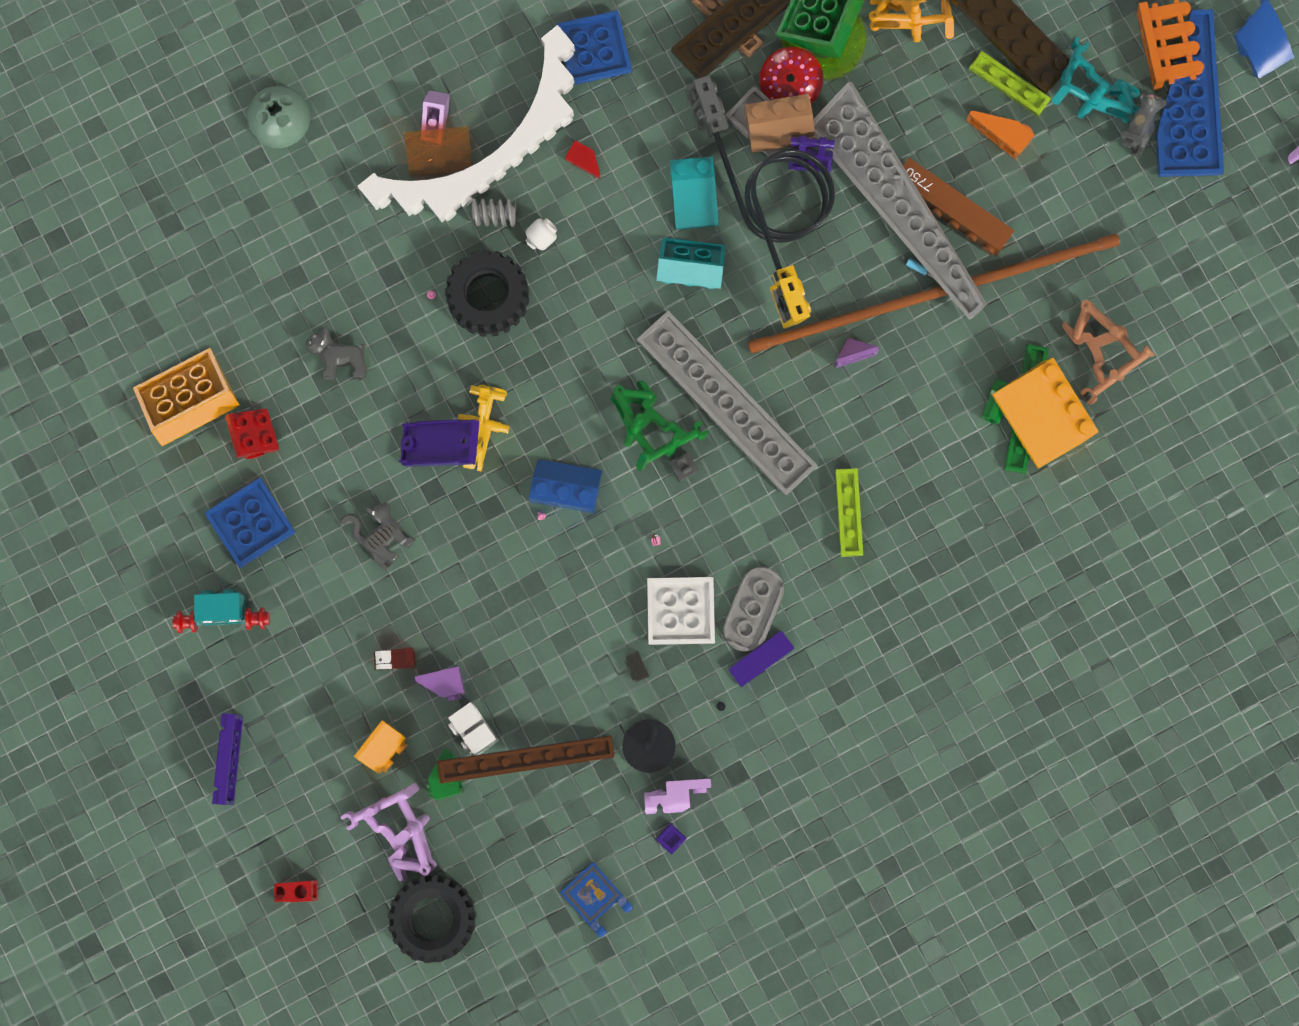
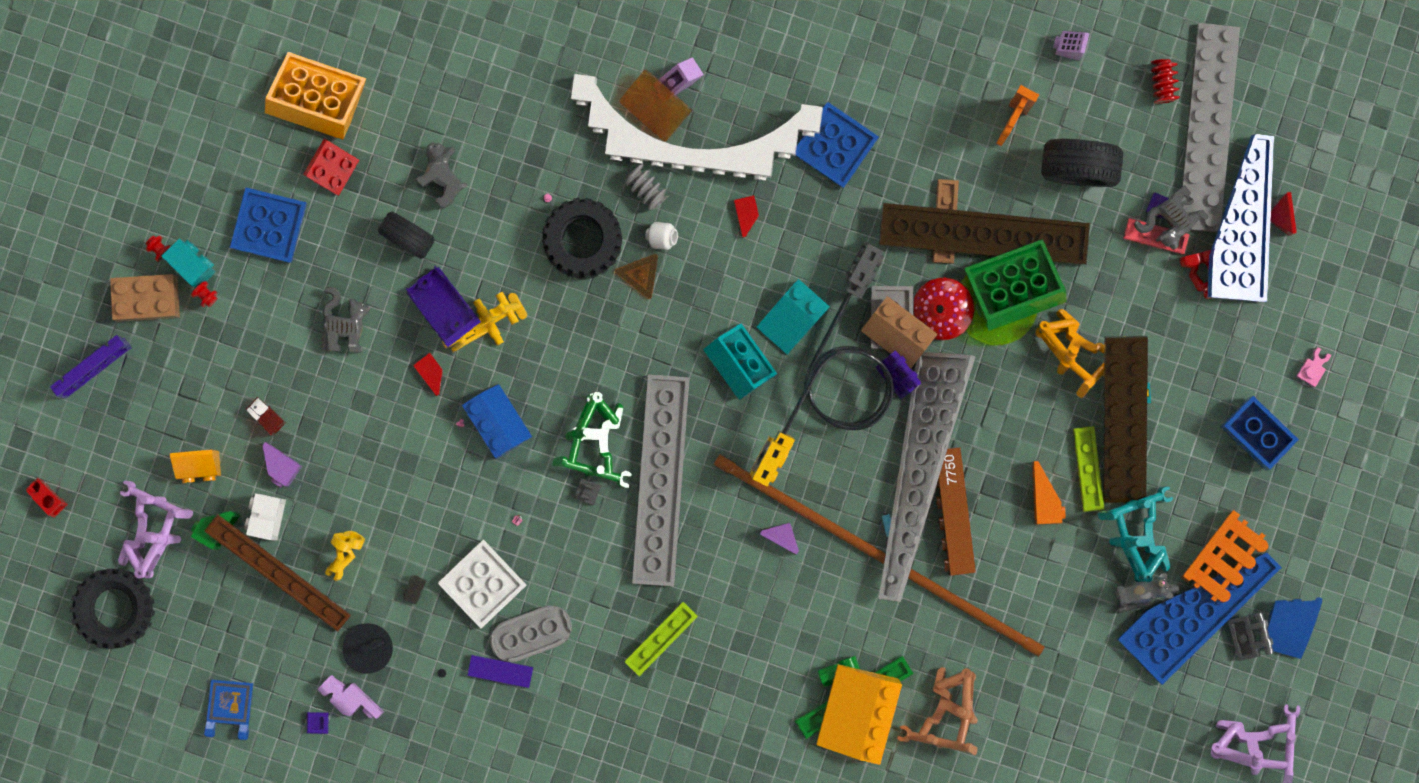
camera: 50 degrees right, 5 degrees up
none -> medium nougat brick [110,274,180,322]
none -> yellow piece [325,531,365,581]
none -> black tyre [378,211,435,259]
none -> red tile [413,353,443,396]
none -> clear orange piece [615,254,658,299]
none -> dark grey plate [1228,612,1274,661]

